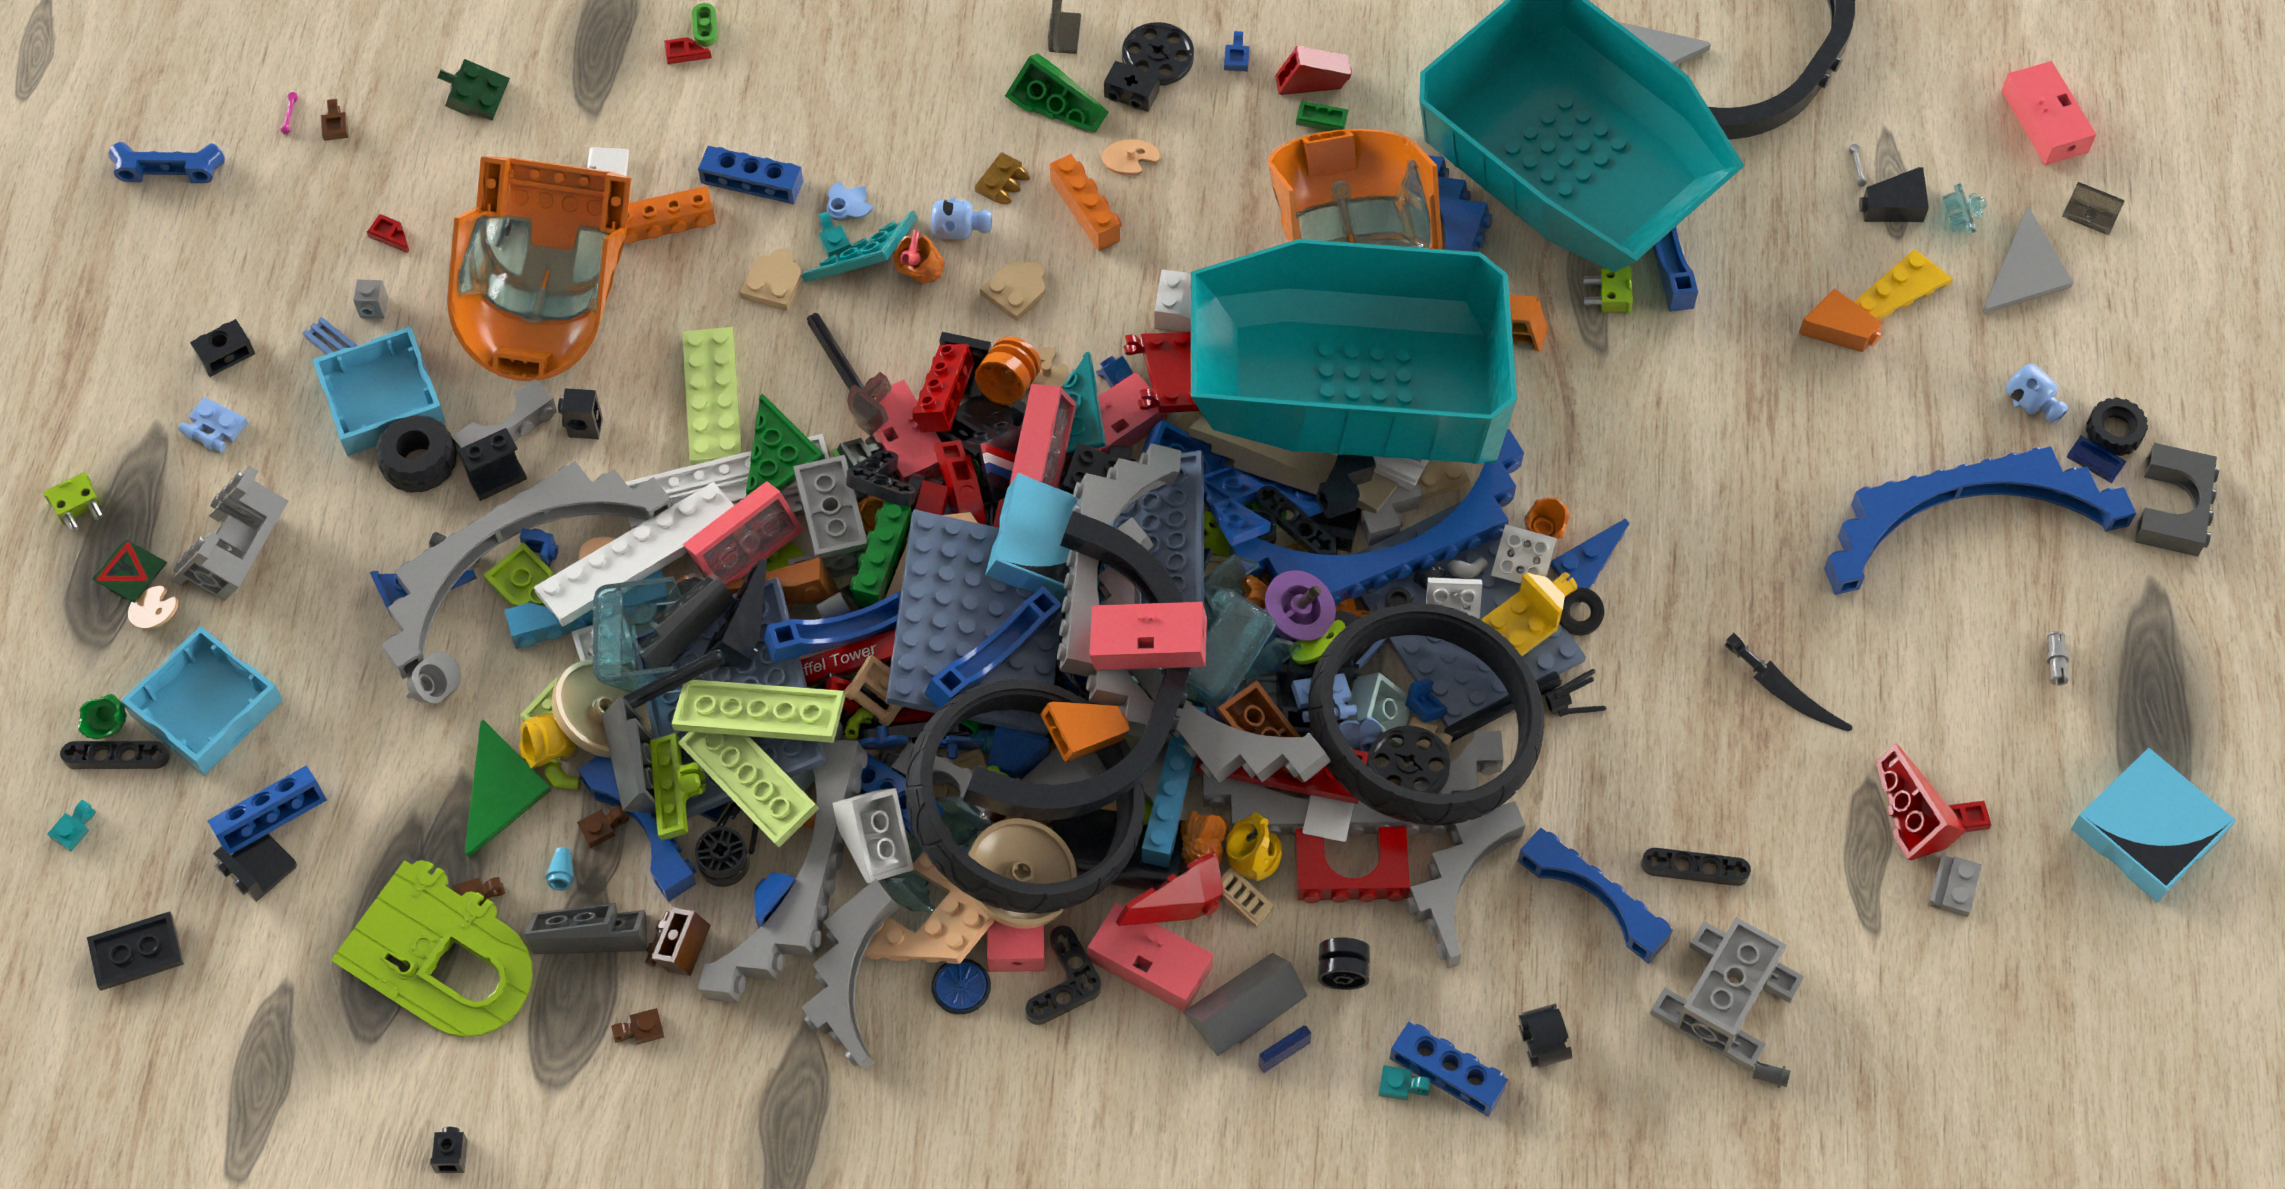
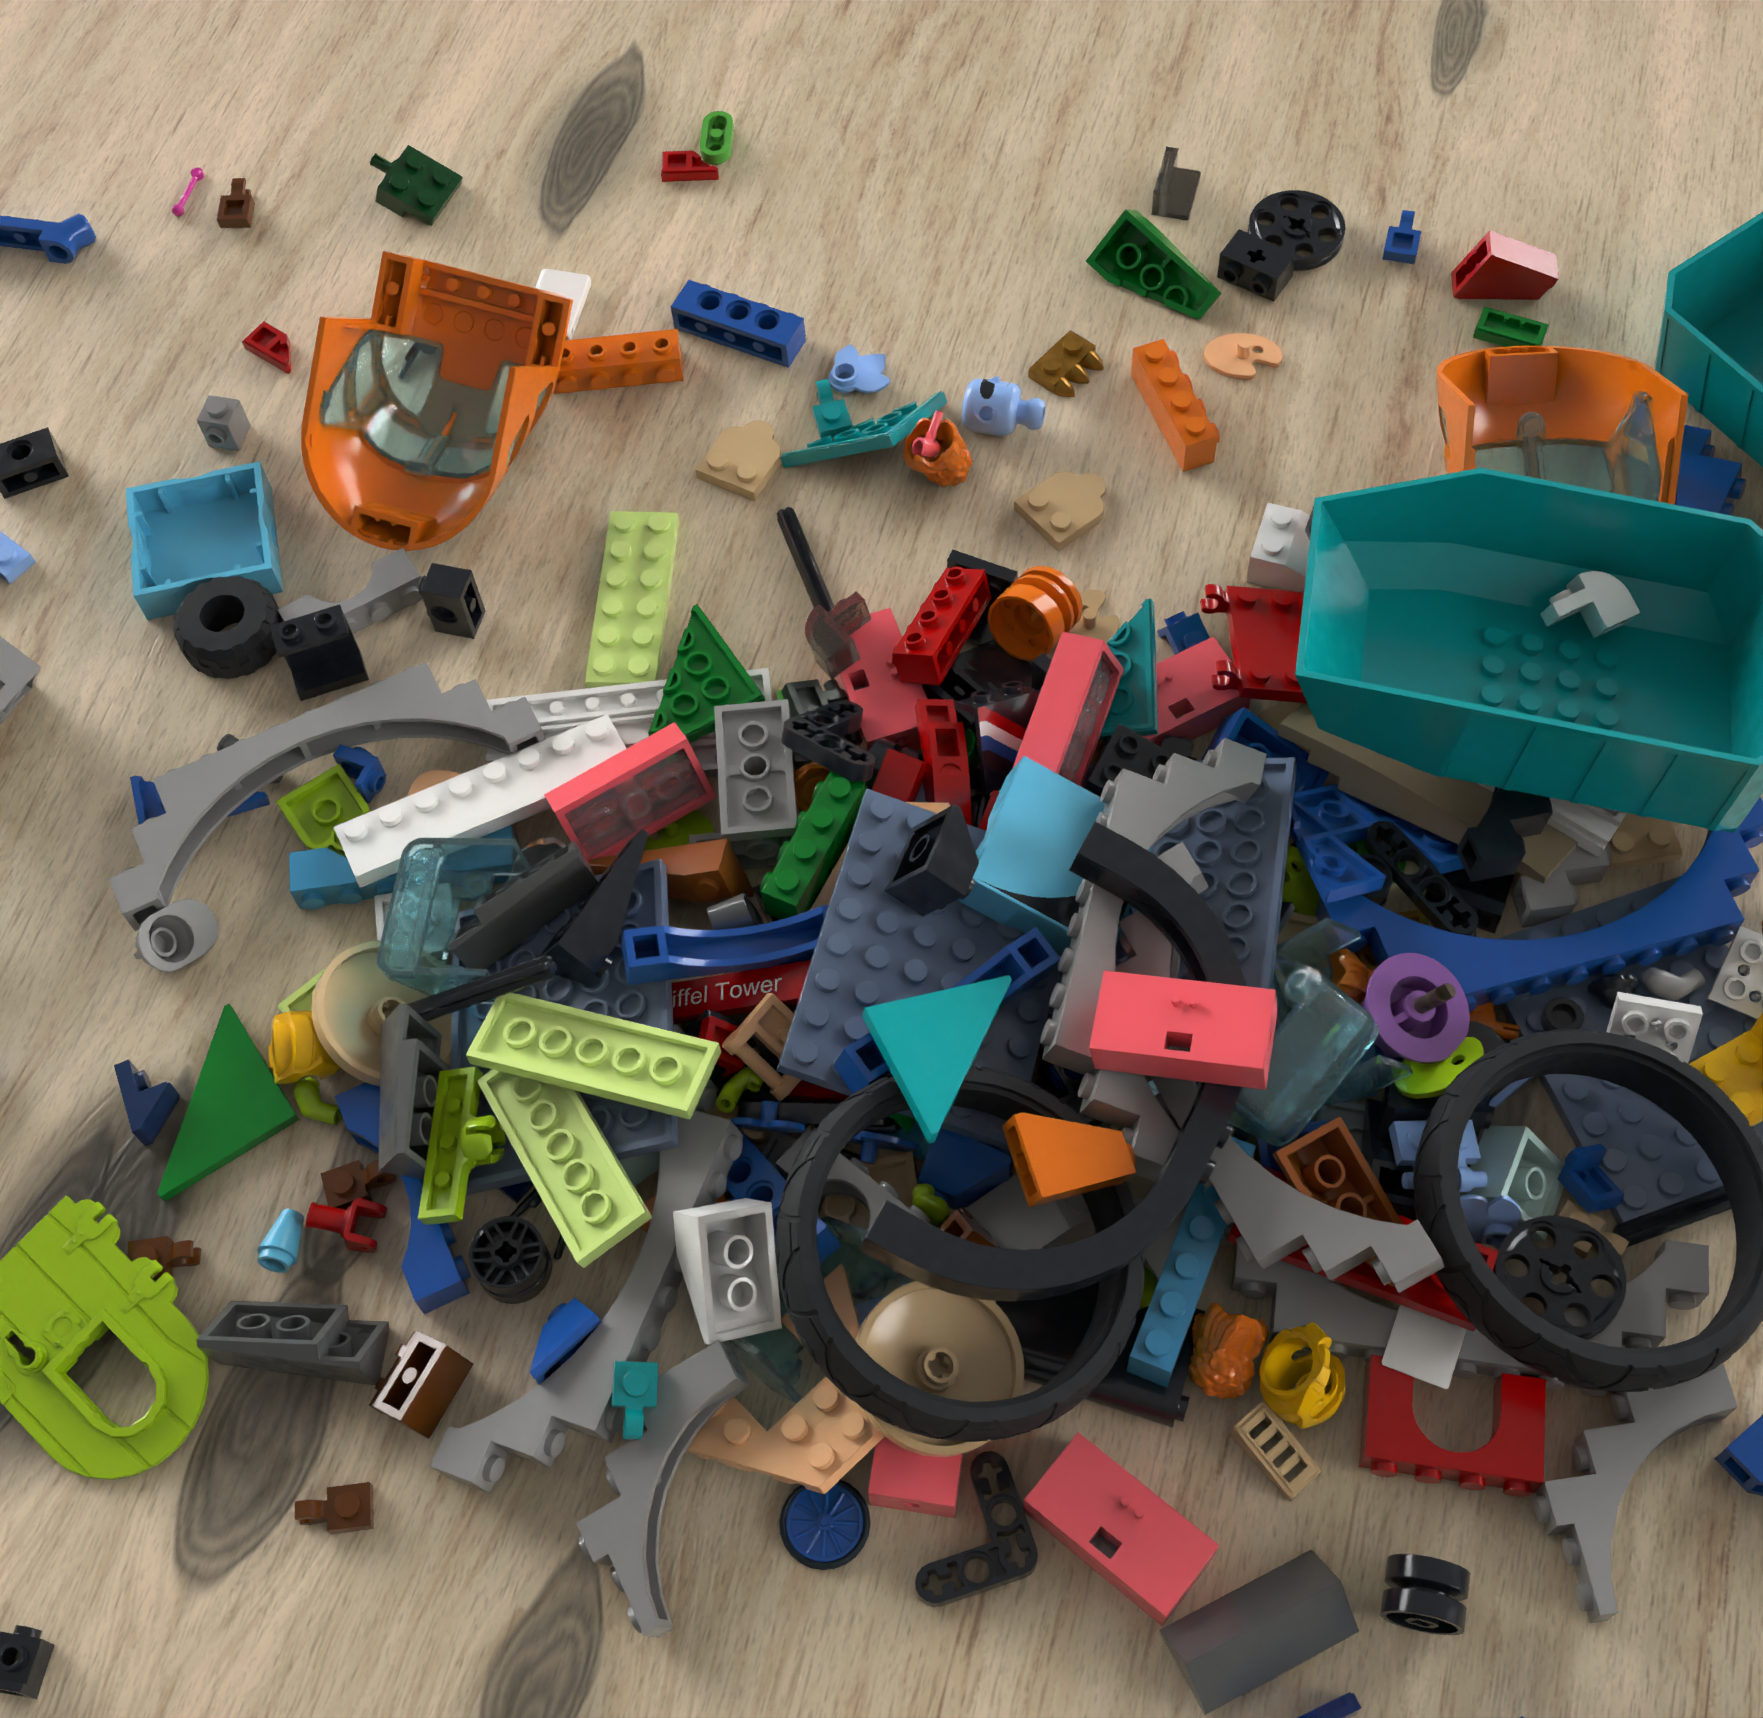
camera: 15 degrees right, 0 degrees up
medium blue tile [302,317,356,355] -> none
red wedge [1116,852,1224,926] -> none
none -> dark blue slope [114,1059,180,1146]
none -> red piece [305,1198,388,1253]
none -> teal plate [611,1361,658,1440]
none -> teal tile [862,975,1012,1143]
none -> black slope [885,804,979,917]
none -> white brick [1540,571,1640,638]

